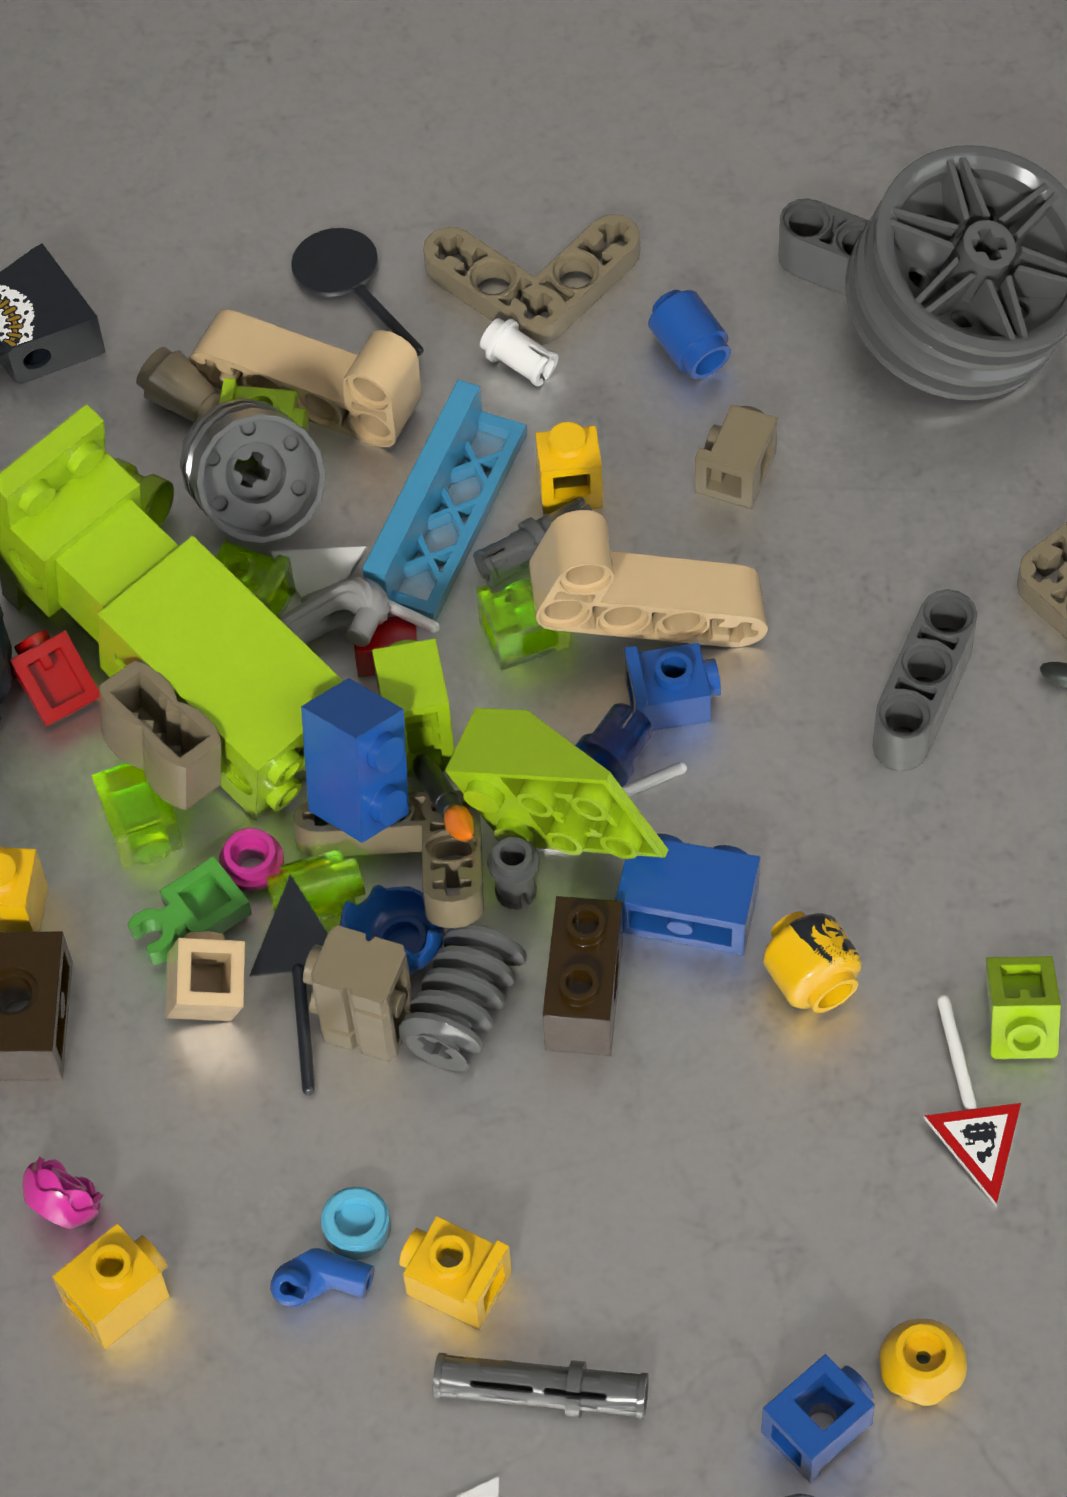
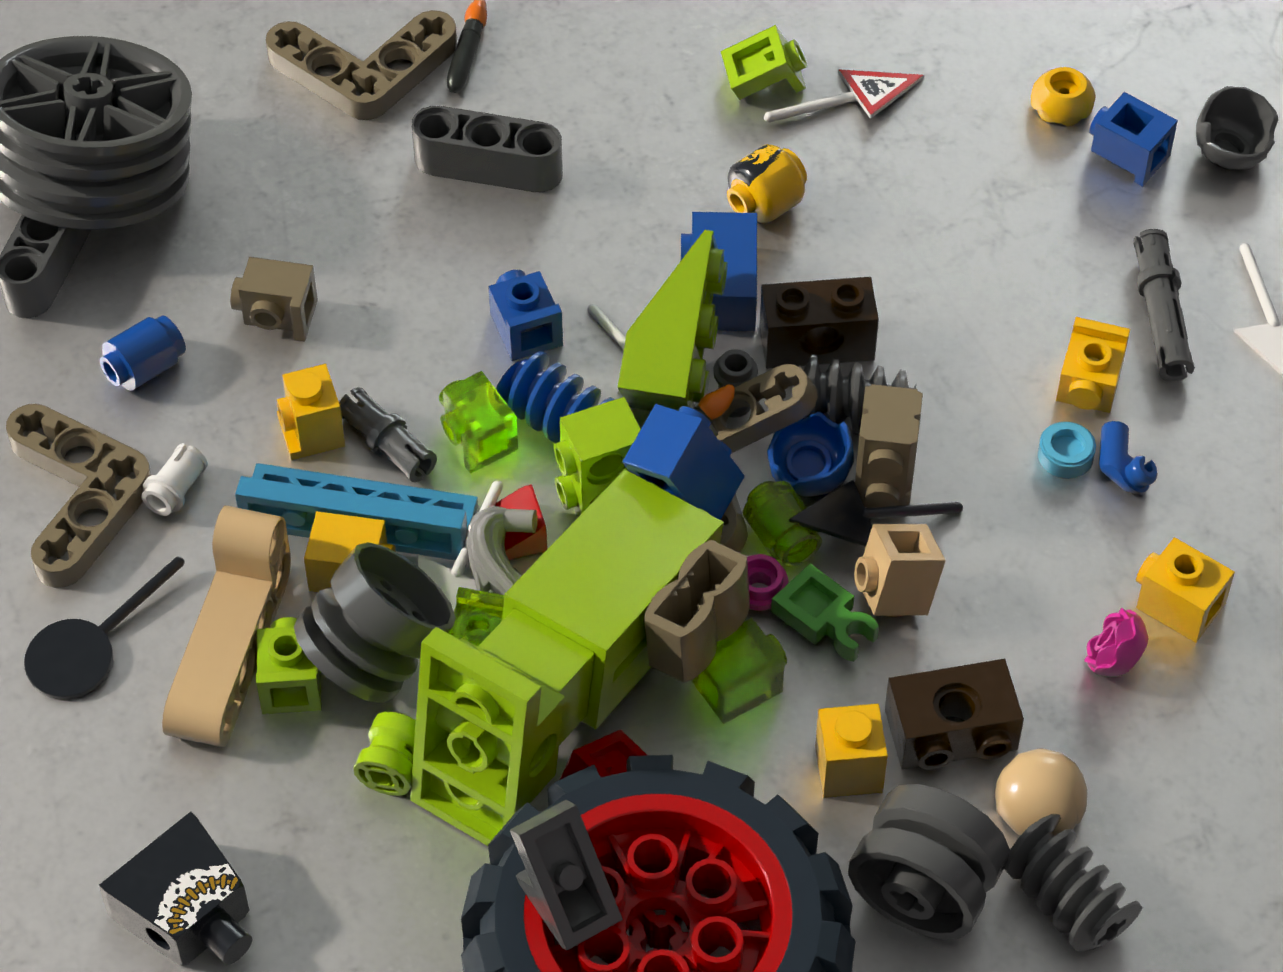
camera: 105 degrees left, 5 degrees down
dark tan cone [136,347,220,422] -> none
tan beam [529,510,768,647] -> none
clear blue bush [575,703,653,787] -> none
none -> yellow brick [304,511,396,592]
none -> blue piece [494,351,615,443]

